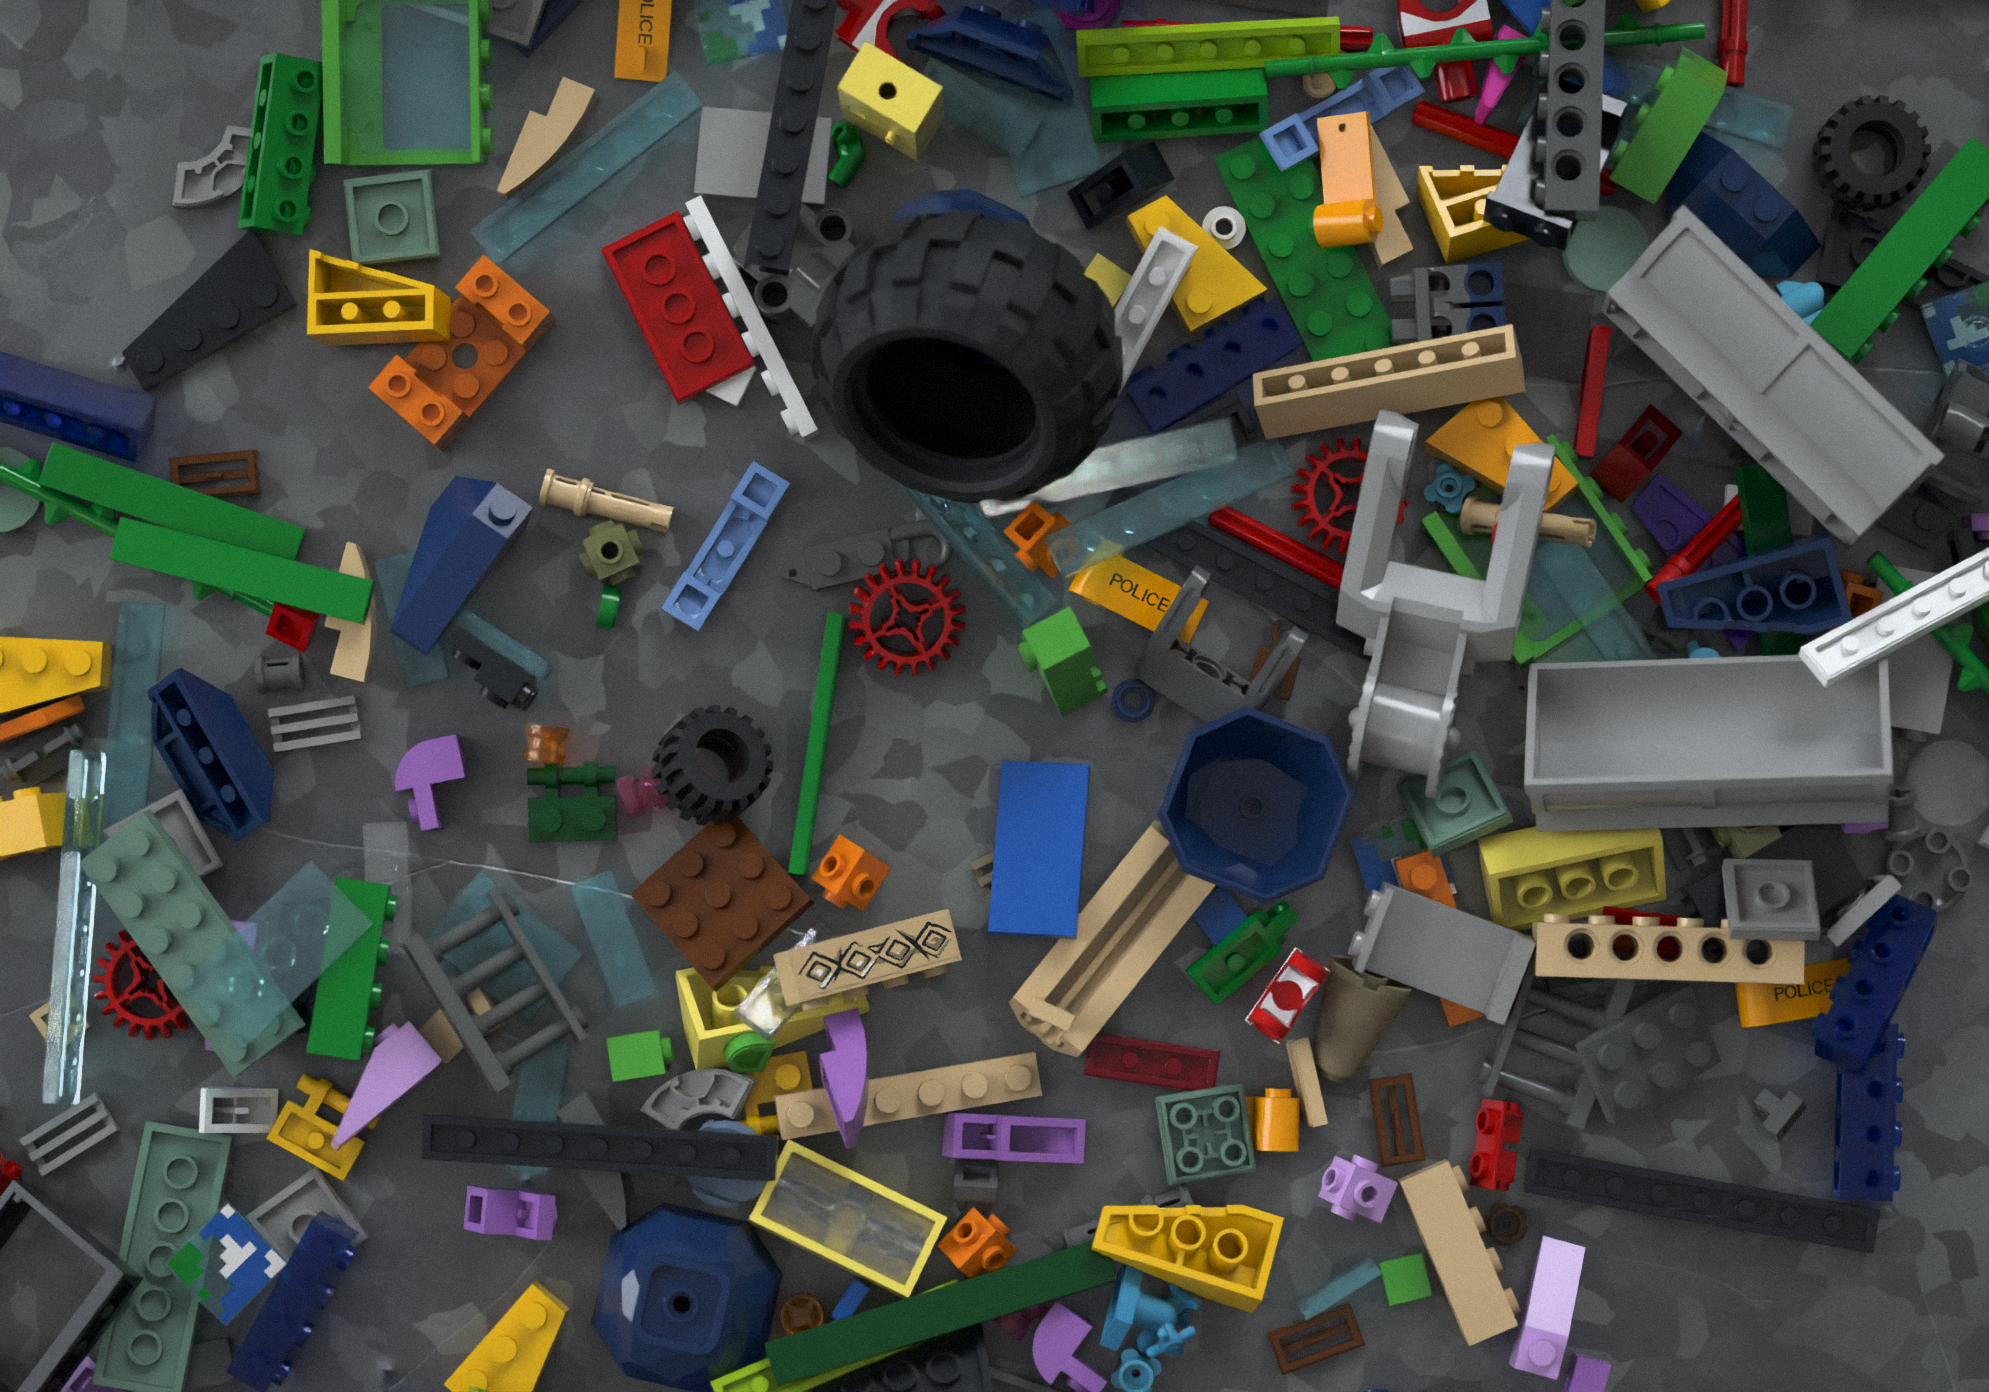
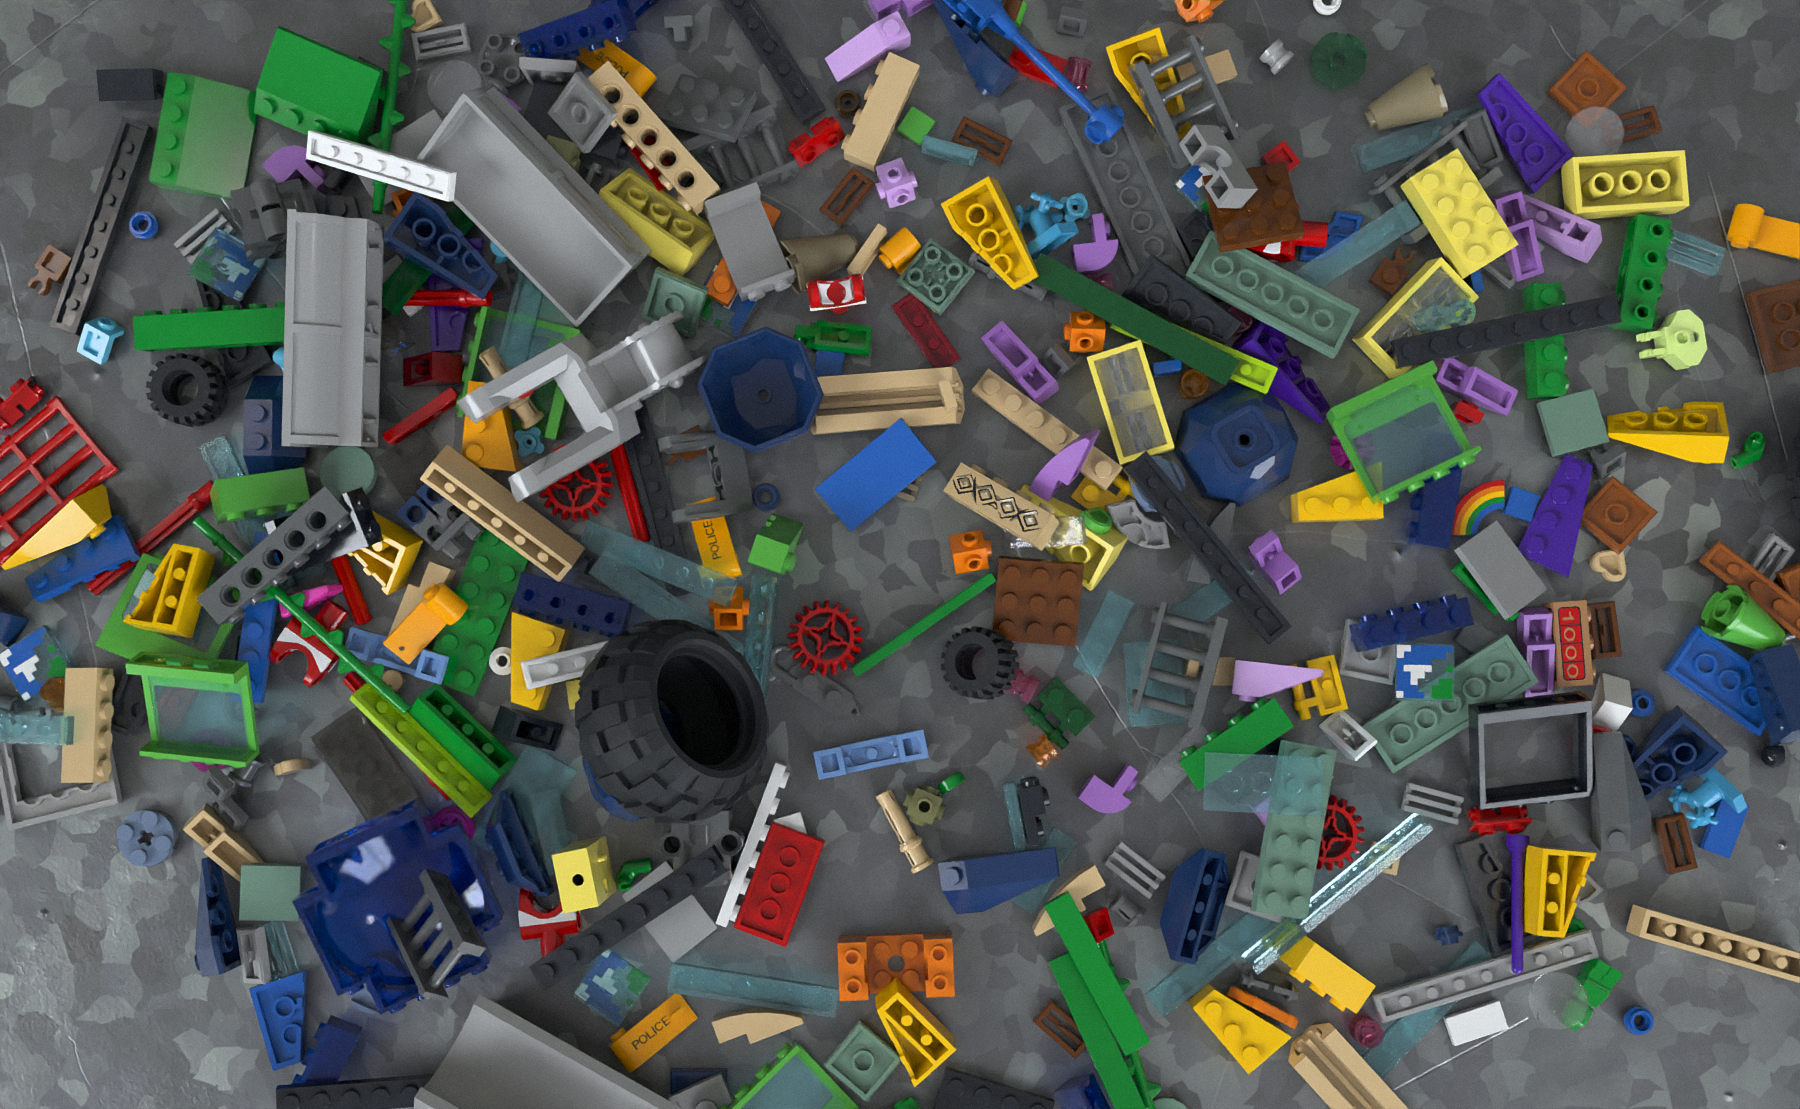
camera: 130 degrees left, 0 degrees up
bright green brick [606,1029,674,1082] -> none

